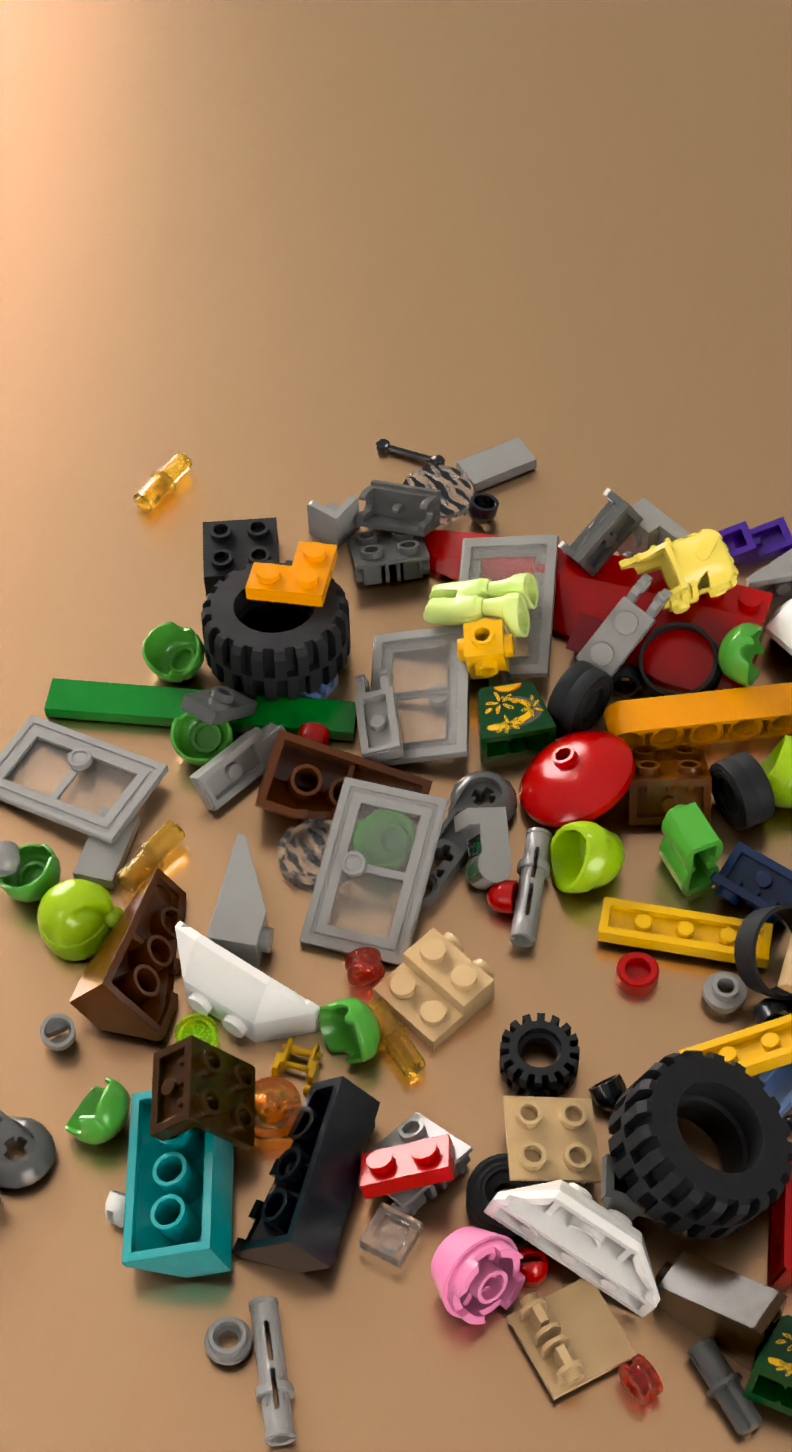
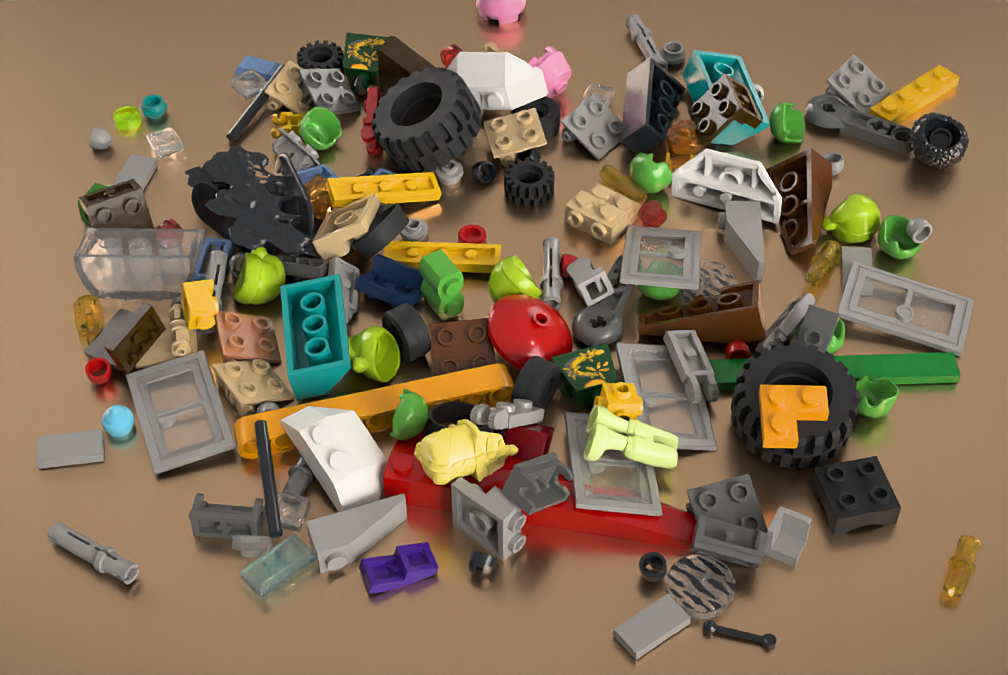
camera: 170 degrees right, 5 degrees down
plate [360,1134,454,1199] -> none

